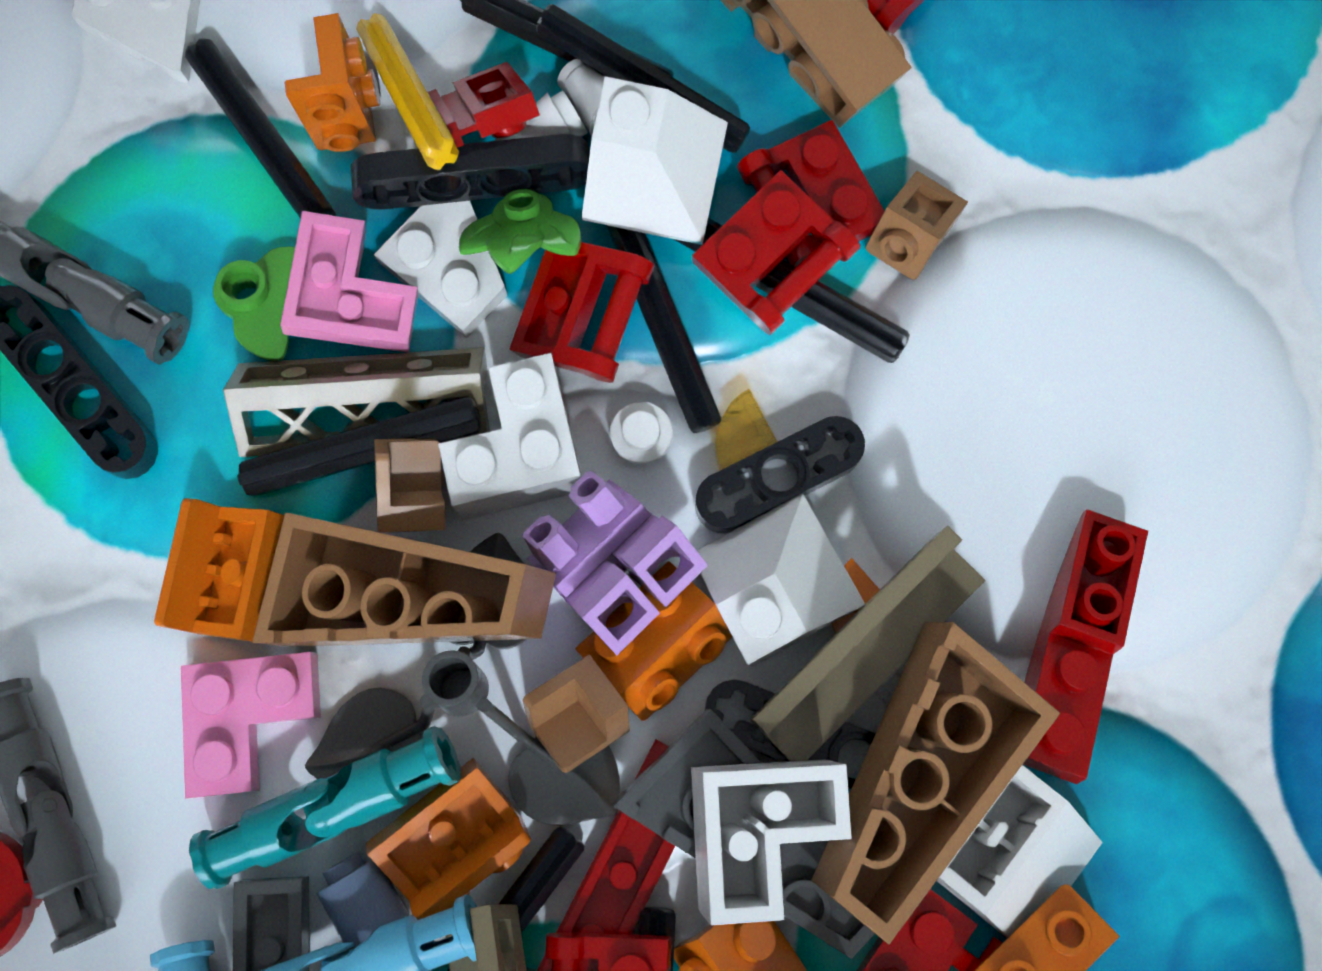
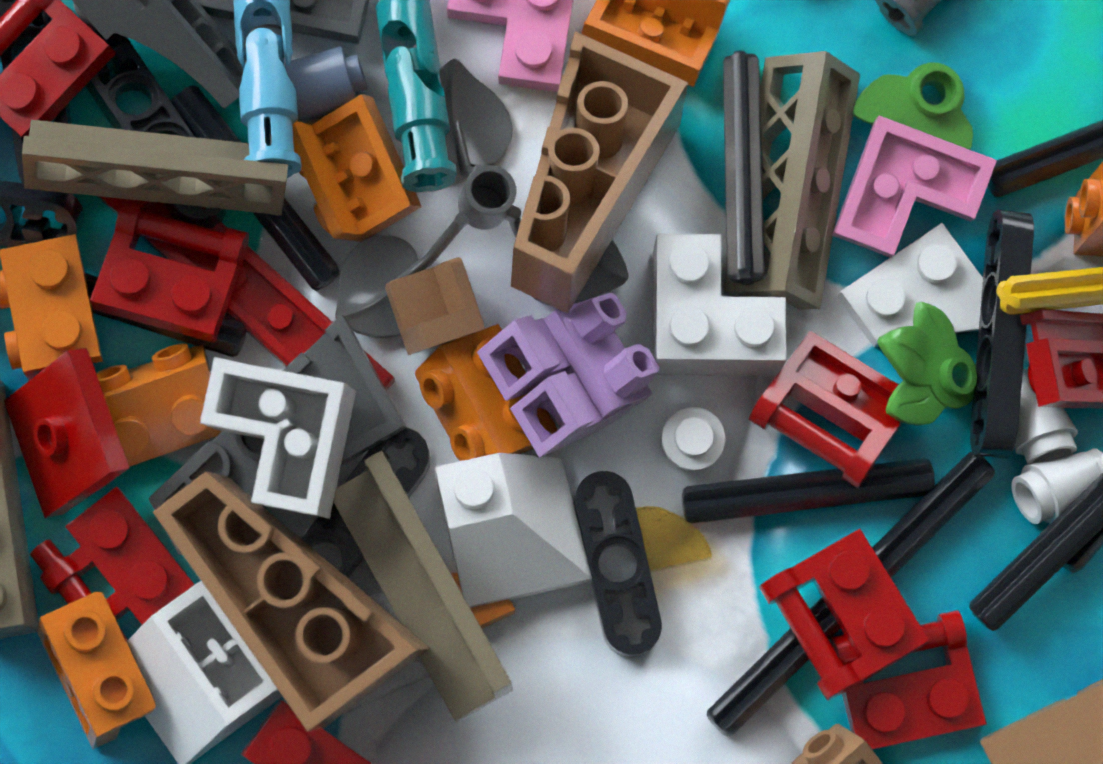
camera: 100 degrees right, 0 degrees up
medium nougat panel [374,438,446,533] -> none
white slope [582,76,728,245] -> none

